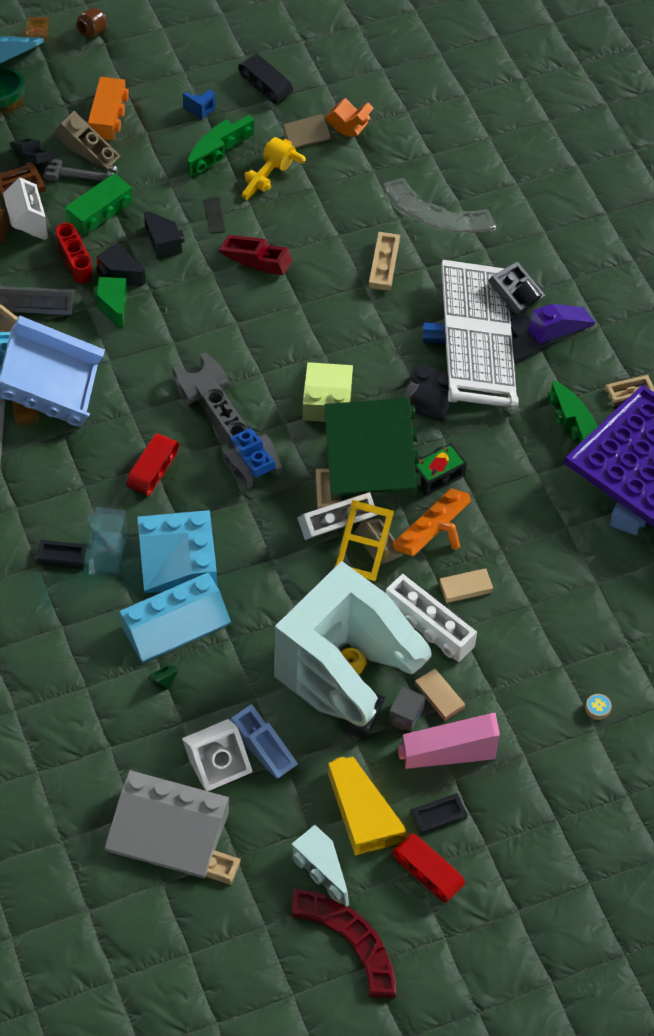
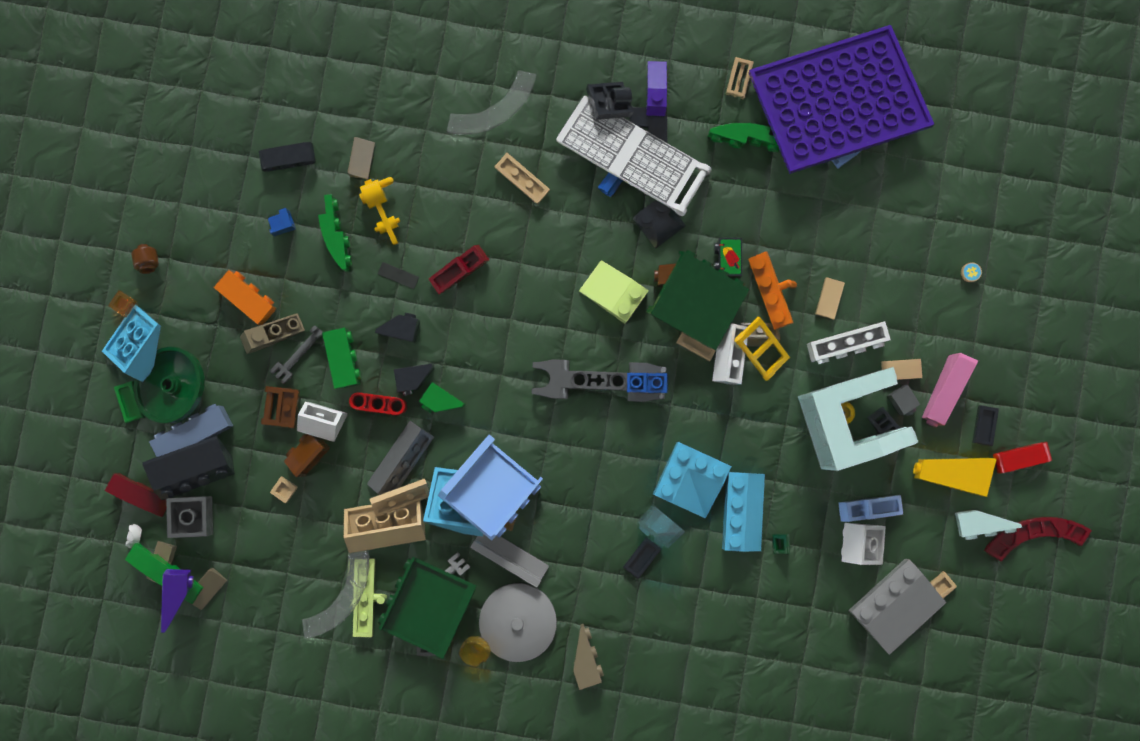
camera: 55 degrees left, 30 degrees up
black slope [10,138,54,164] -> none
red beam [126,433,179,496] -> none
orange brick [325,98,374,137] -> none

